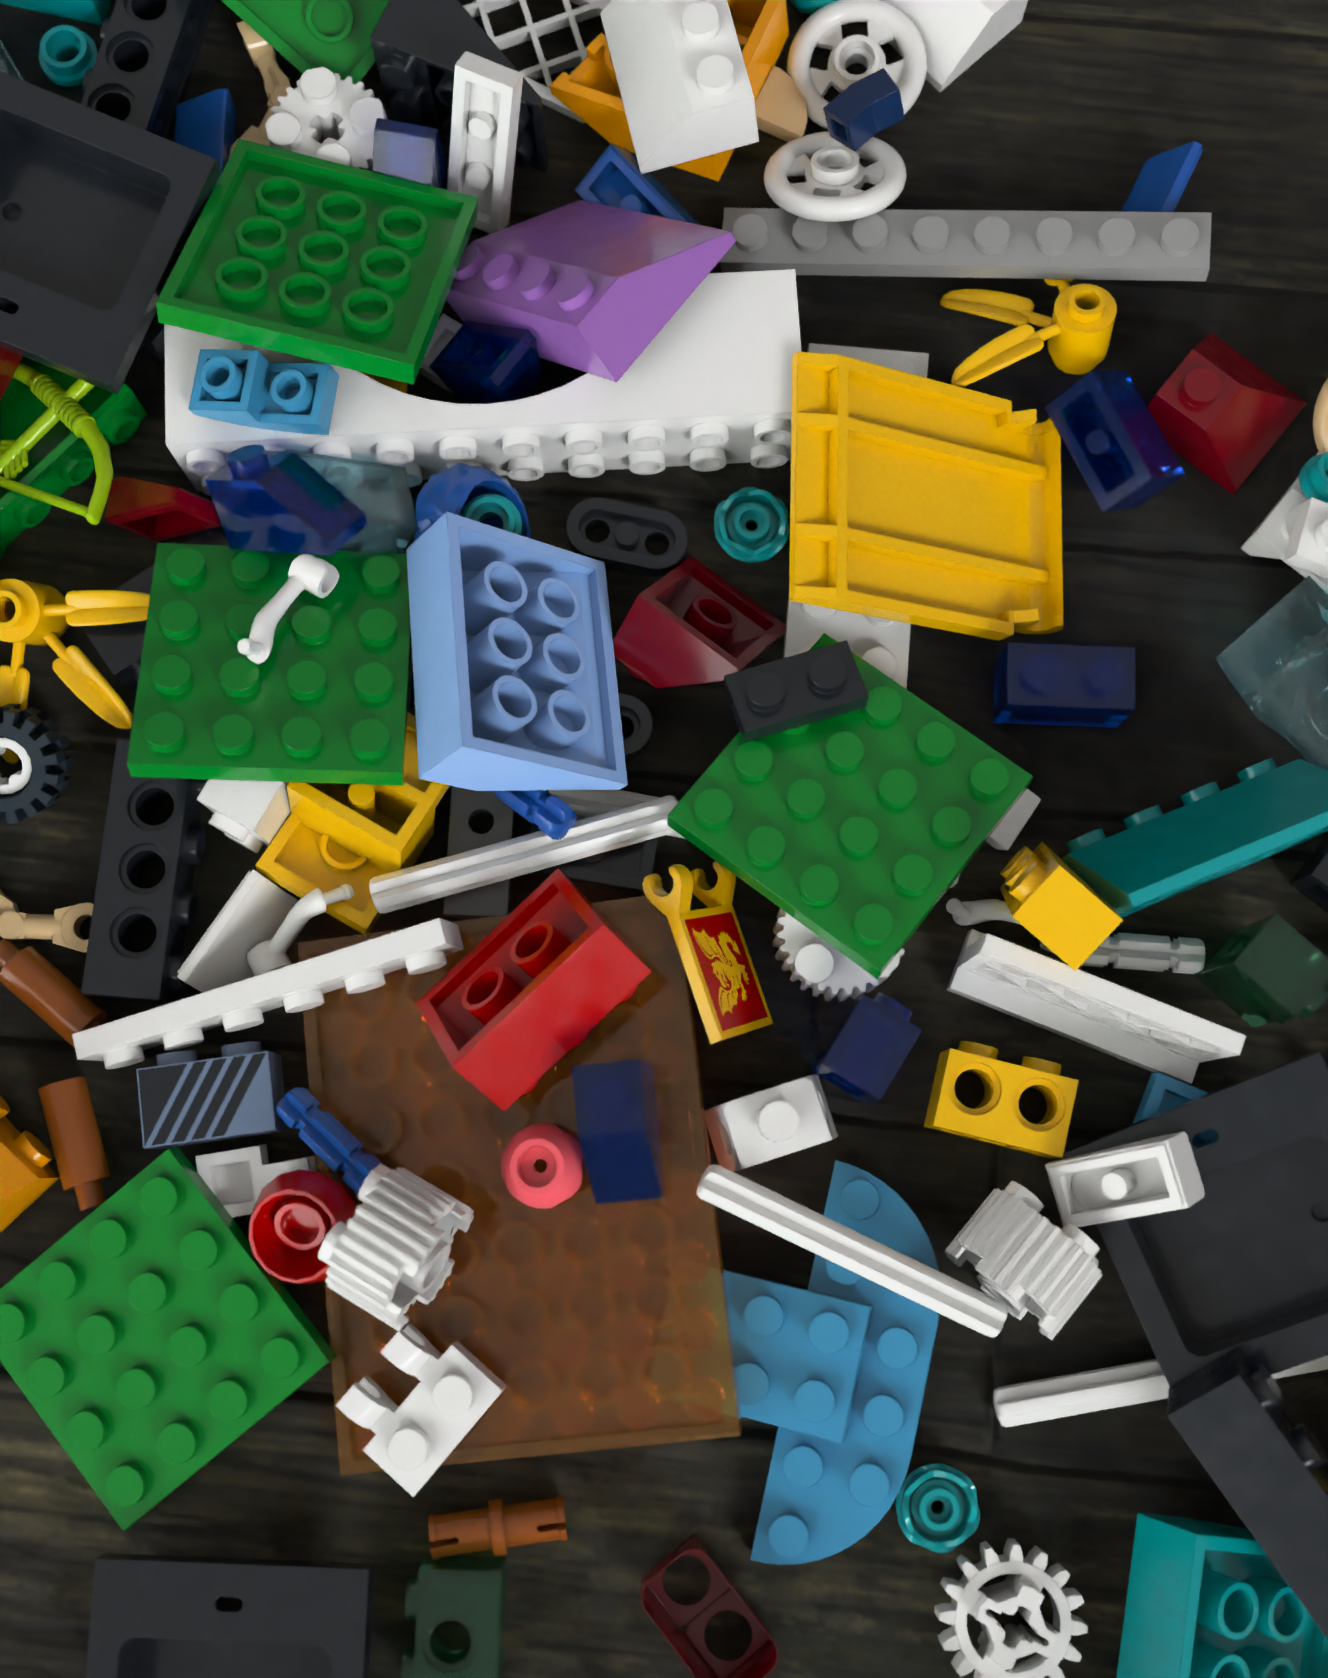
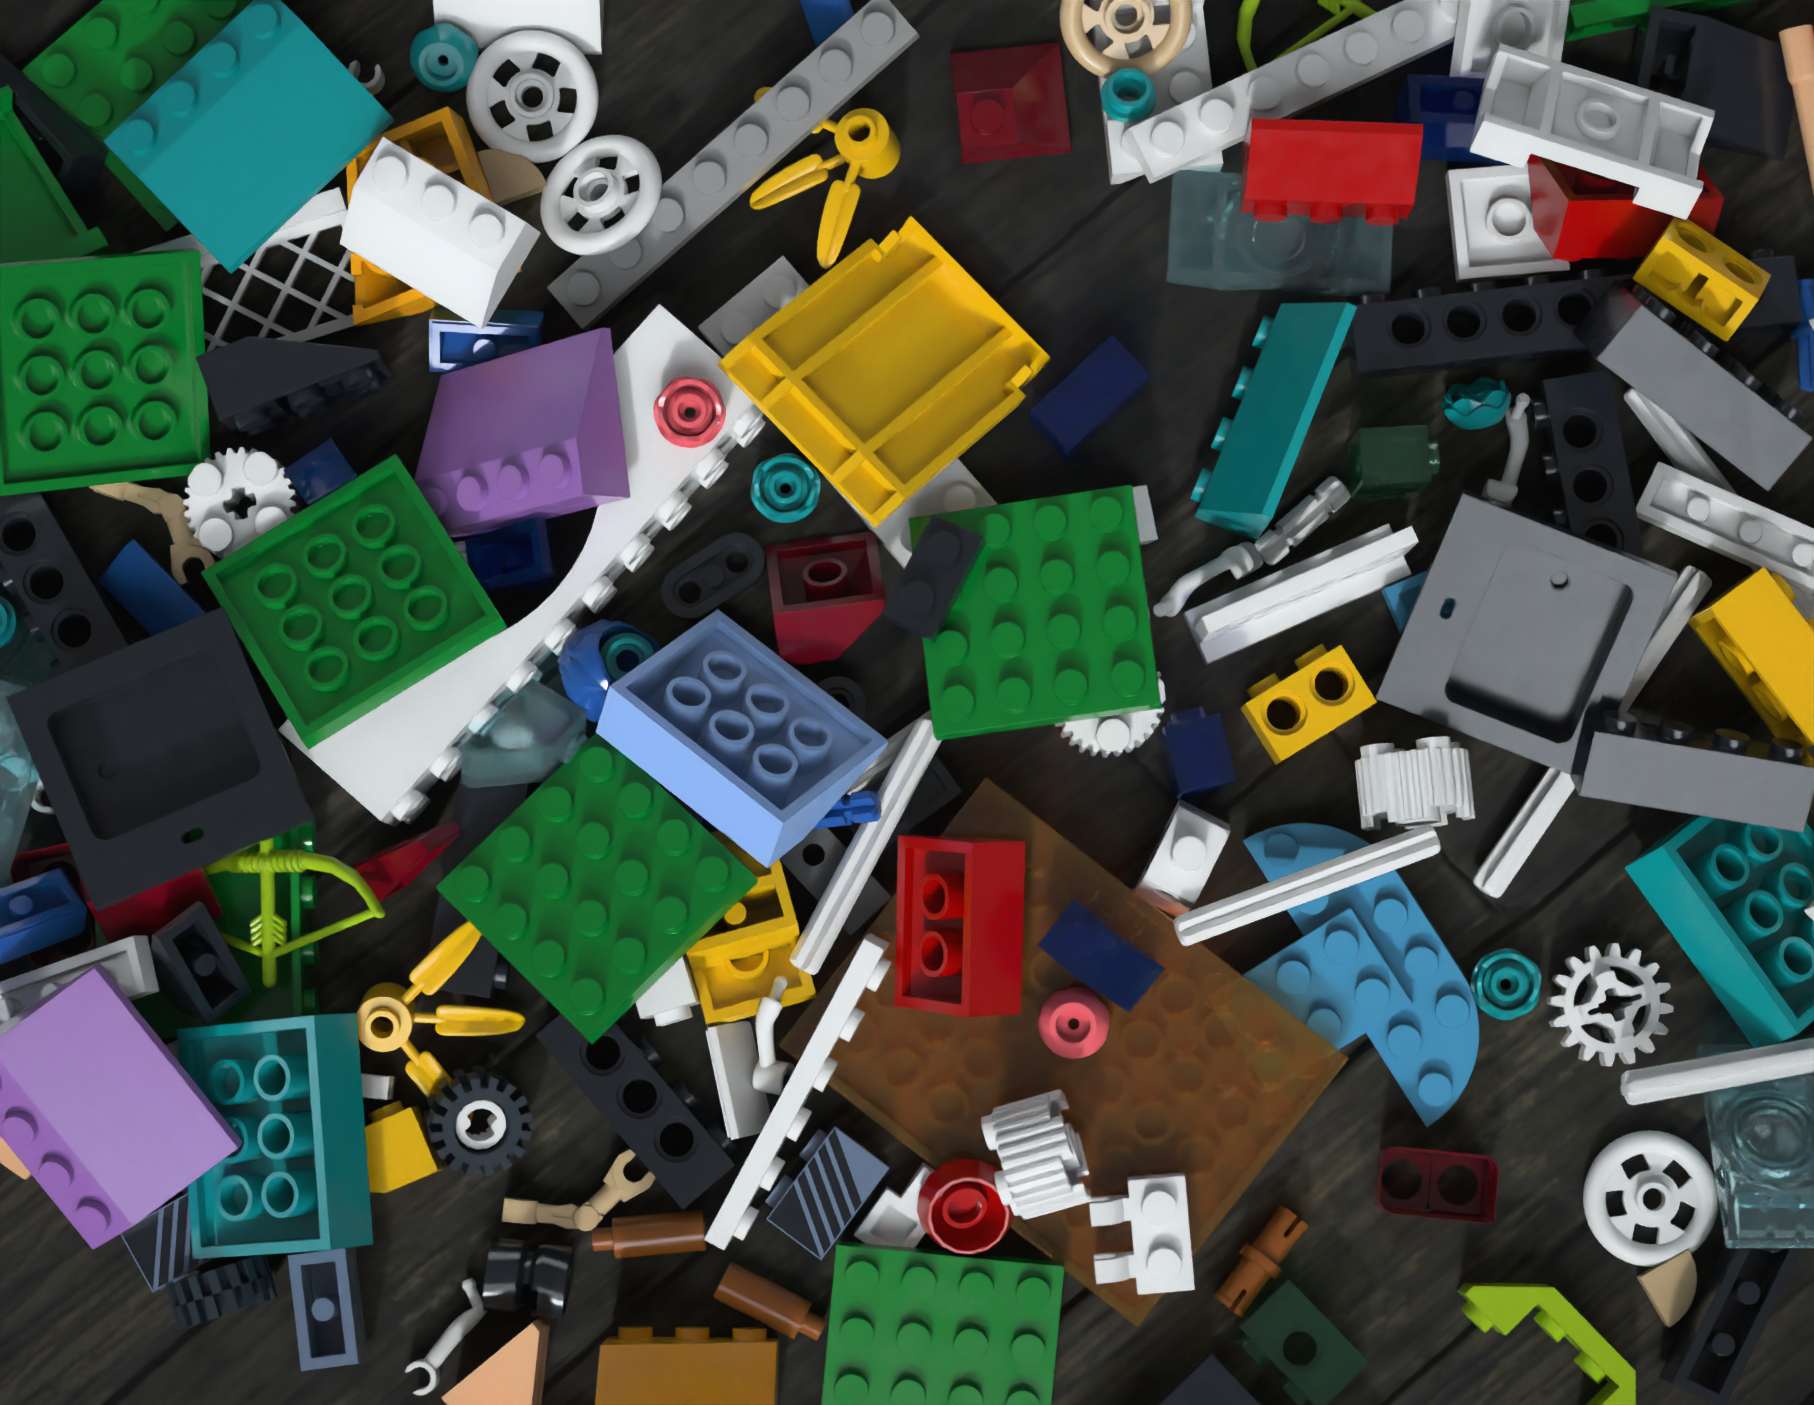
camera: 45 degrees left, 5 degrees up
dark azure slope [188,349,339,435] -> none
clear blue slope [205,444,368,555] -> none
white piece [237,554,339,664] -> none
blue axle [275,1087,385,1195] -> none
white plate [447,51,523,234] -> none
flag [642,861,774,1044] -> none
dark blue piece [823,68,905,152] -> none
yellow slope [1000,842,1123,971] -> none
clear blue brick [1044,371,1185,512] -> none
white slope [1045,1131,1205,1227] -> none
none -> coral plate [653,376,726,448]

